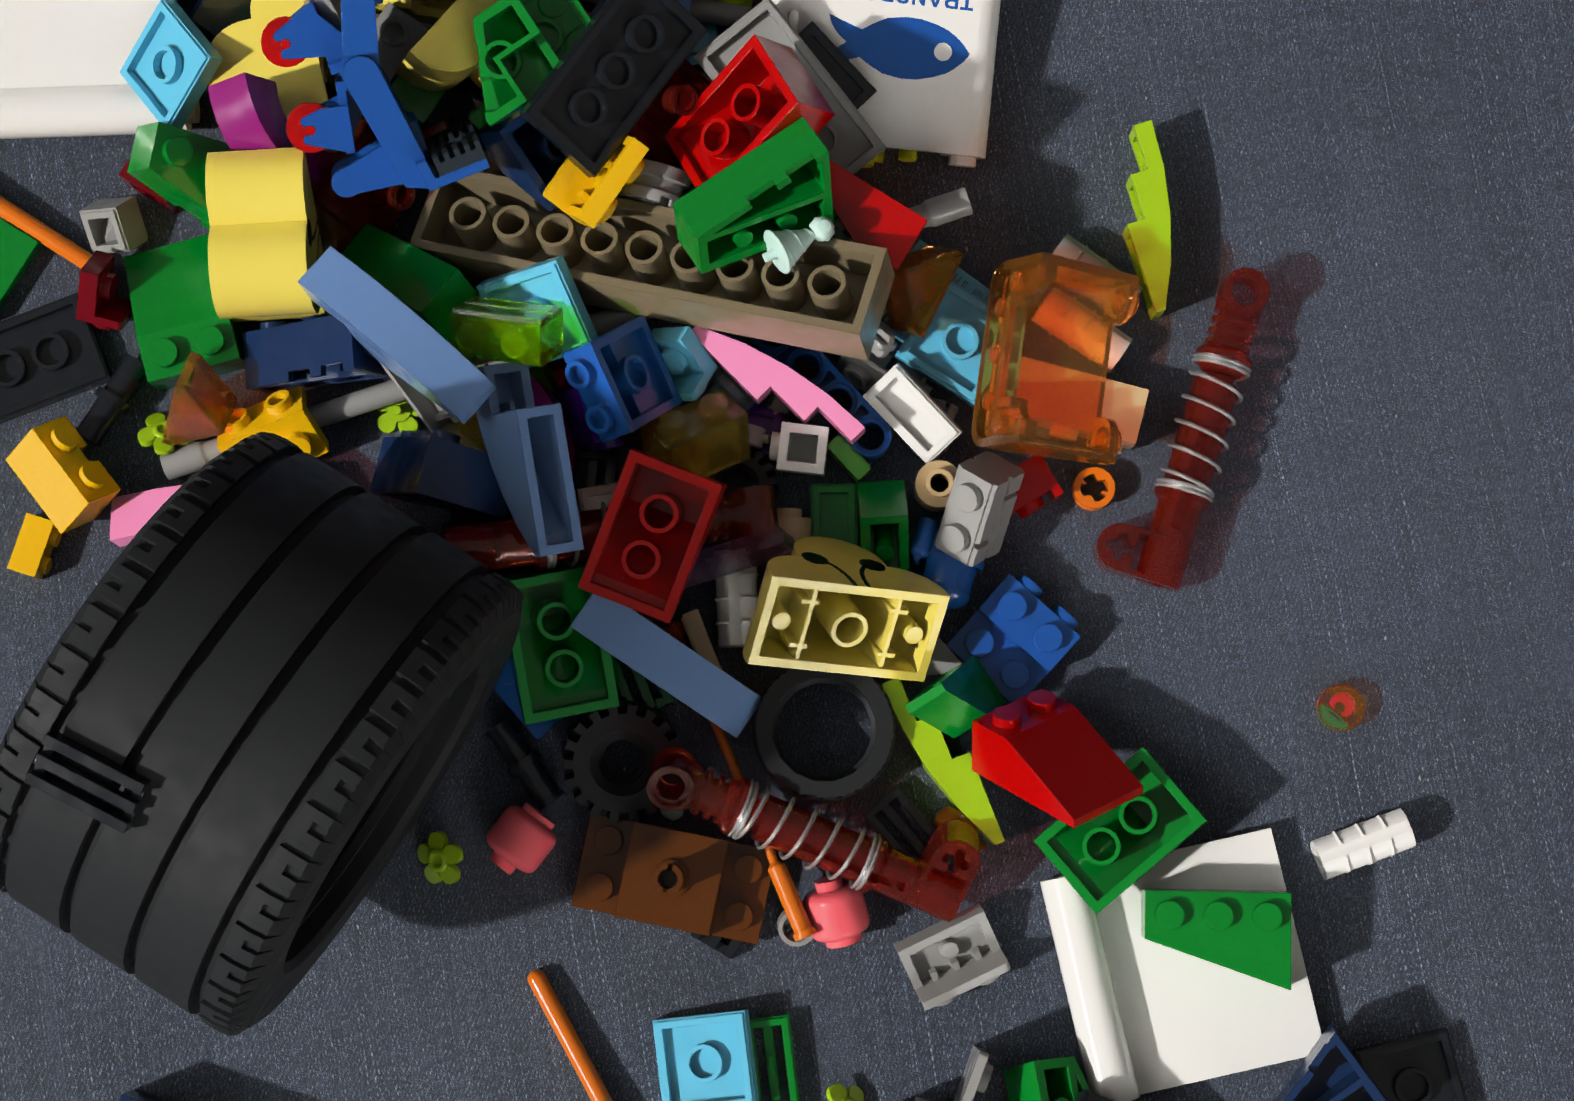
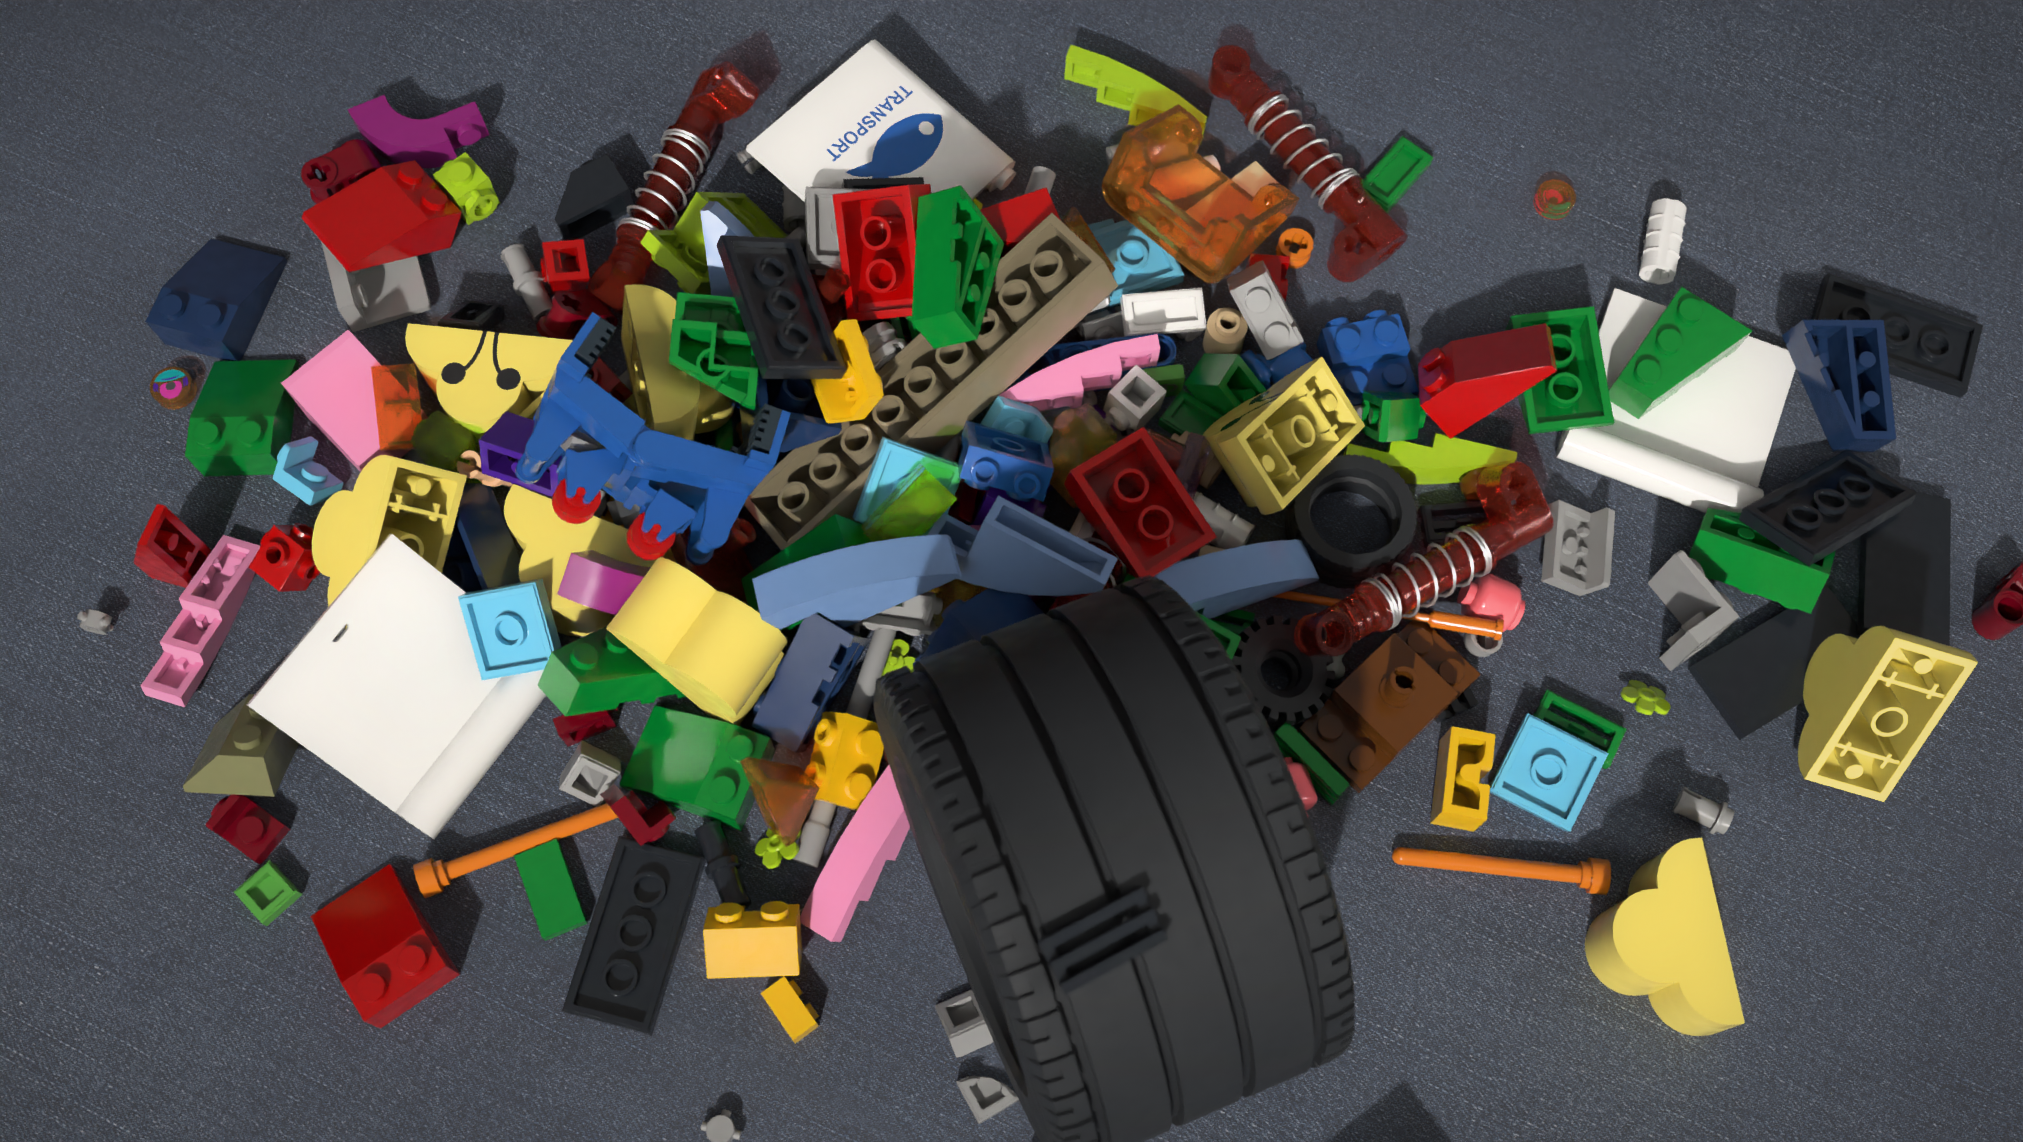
camera: 55 degrees left, 15 degrees down
light aqua piece [762,216,835,274] -> none
none -> green tile [1273,723,1349,806]
none -> green tile [1355,136,1434,215]
none -> yellow brick [1430,726,1496,832]

